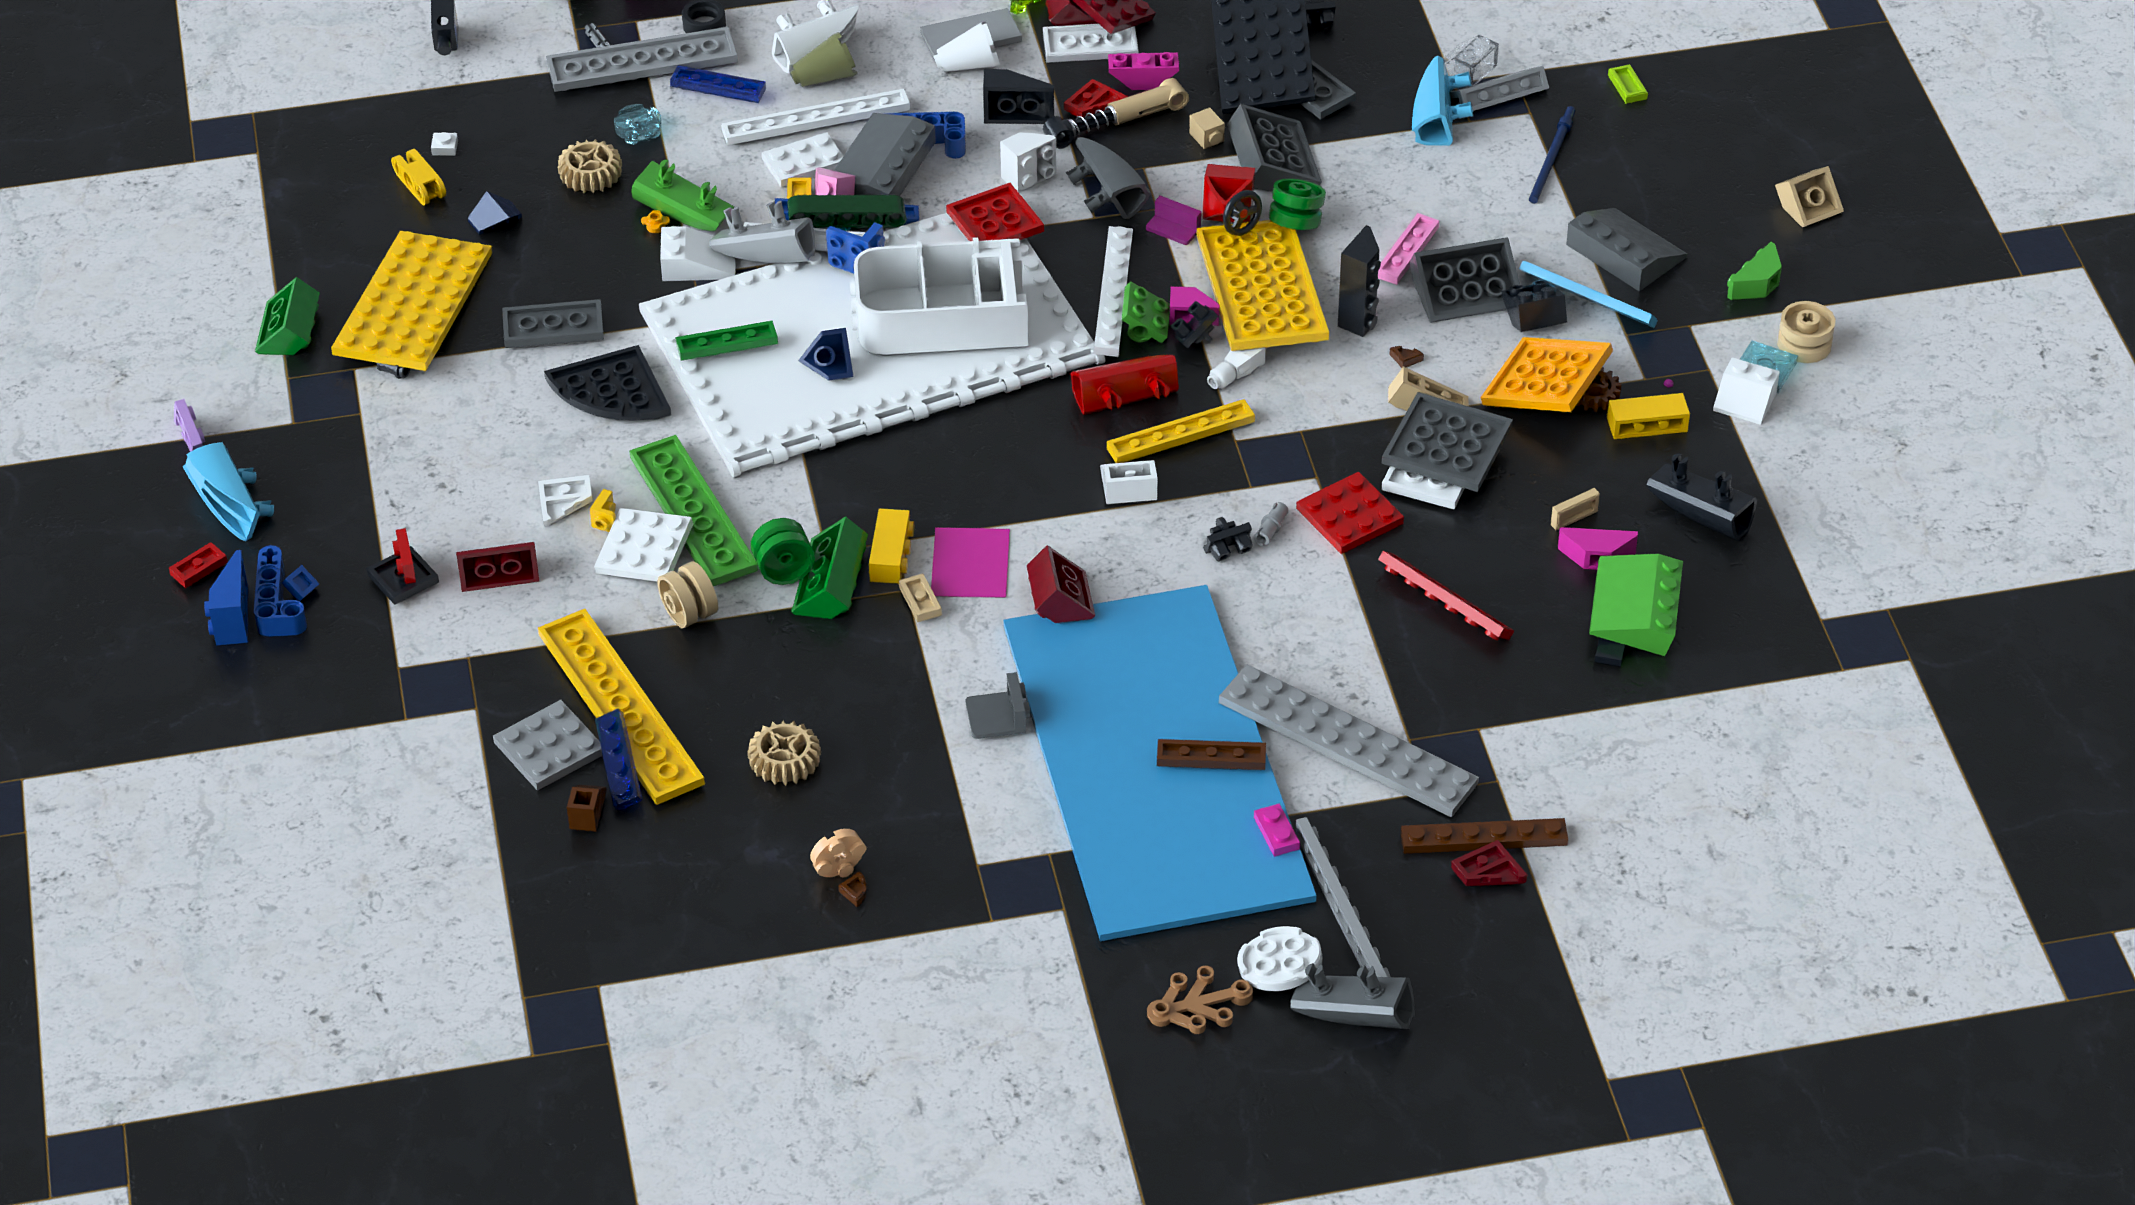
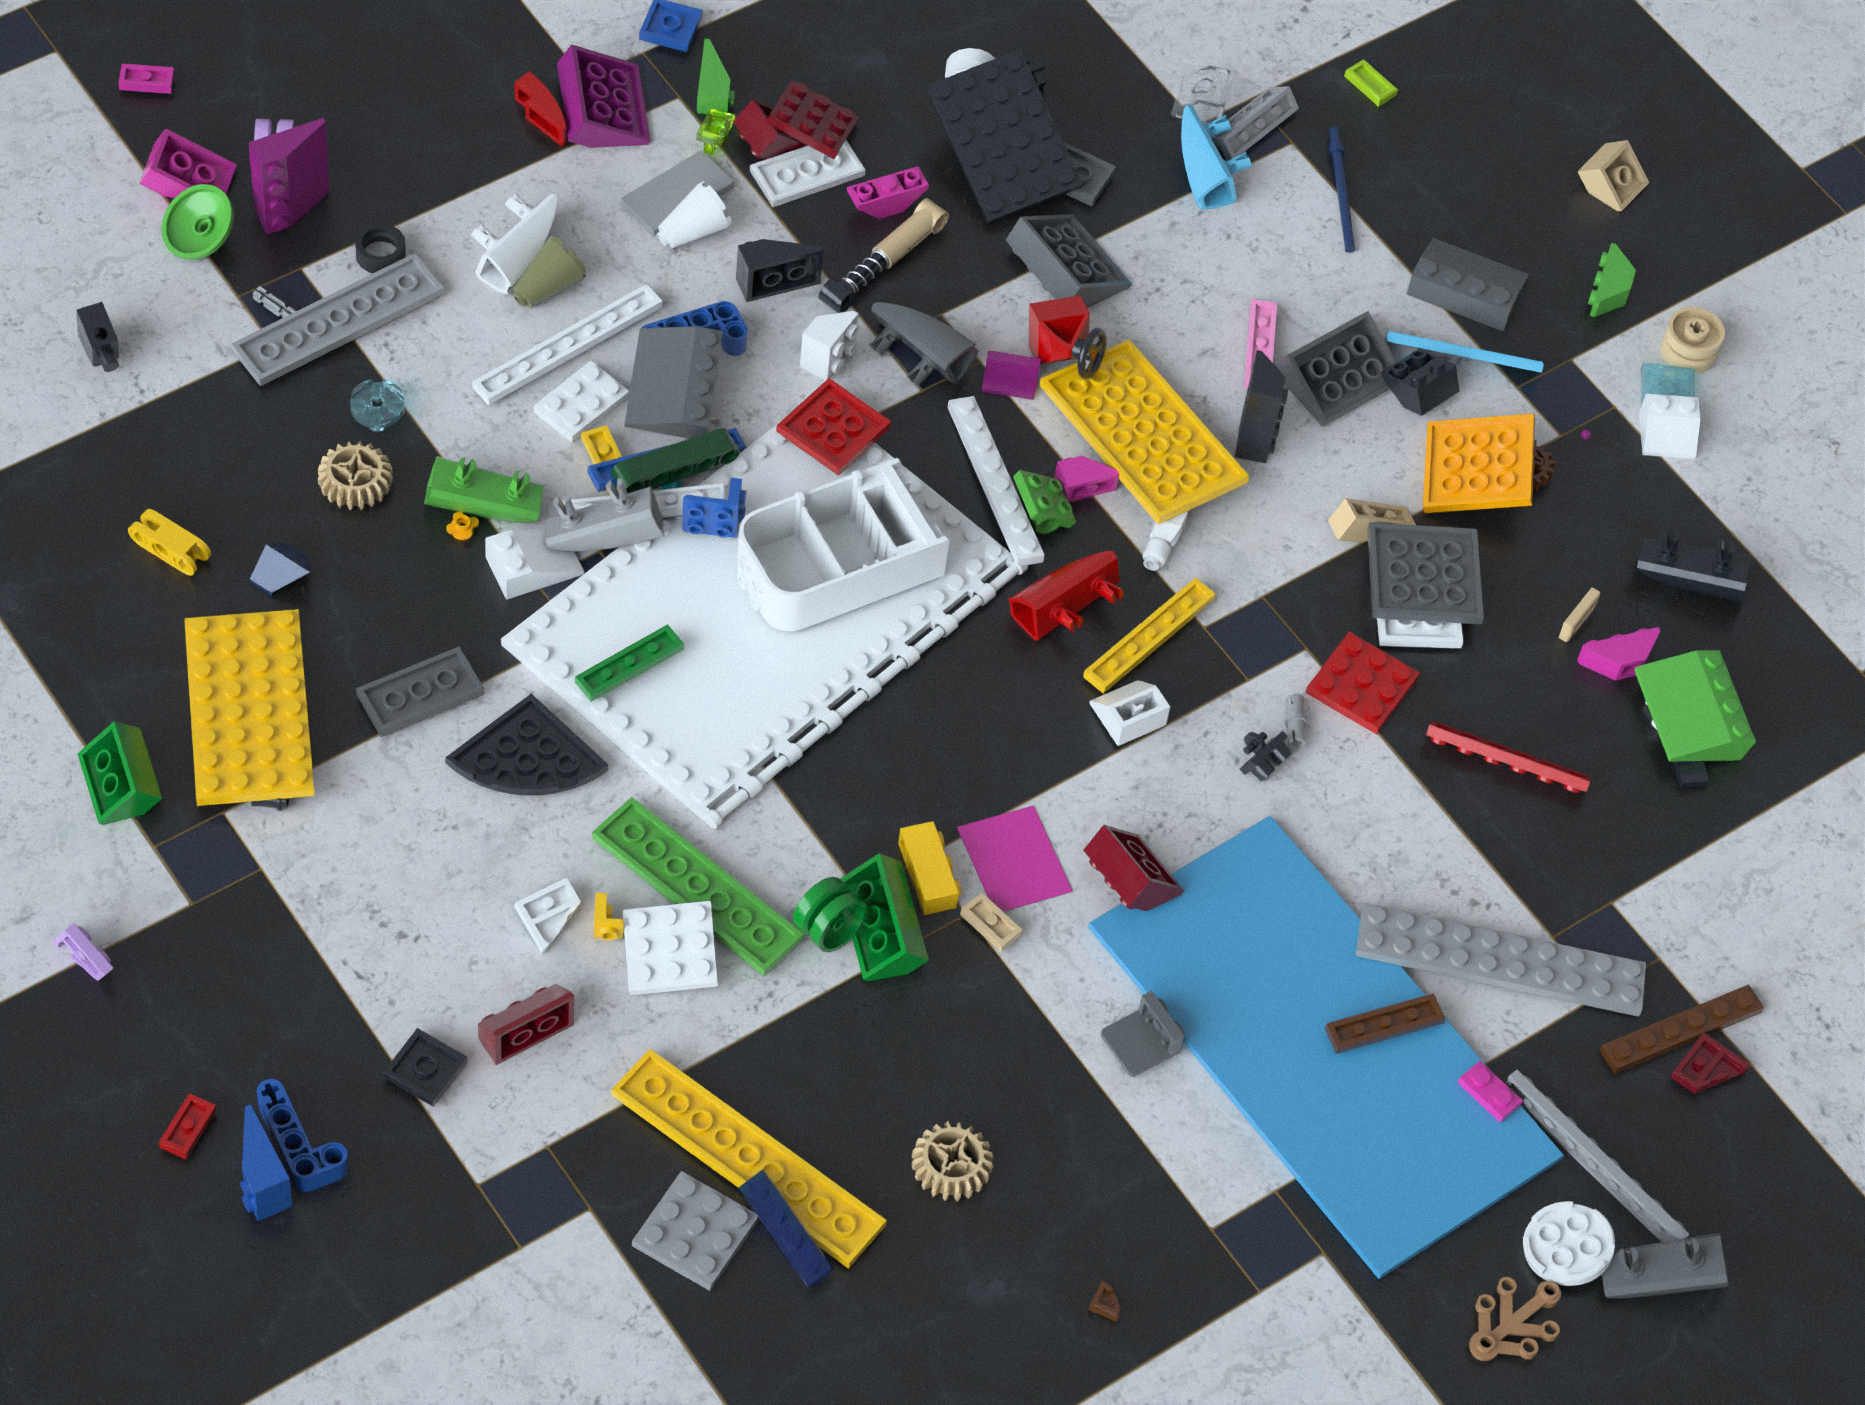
camera: 30 degrees left, 10 degrees up
medium azure piece [183,442,274,541] -> none
blue plate [282,565,319,601] -> none
red plate [392,528,416,584] -> none
white plate [431,132,458,156] -> none
reddish brown slope [567,785,607,831] -> none
tan wheel [657,561,718,628] -> none
clear blue plate [670,65,766,103] -> none
dark blue slope [798,327,854,381] -> none
light nougat plate [810,829,867,878] -> none
bright pink slope [814,167,855,195] -> none
red wing [1064,79,1128,117] -> none
black hips [1171,301,1219,348] -> none
tan brick [1189,108,1225,149] -> none
green wheel [1268,179,1326,230] -> none
reddish brown tile [1389,346,1424,368] -> none
yellow brick [1607,393,1690,439] -> none

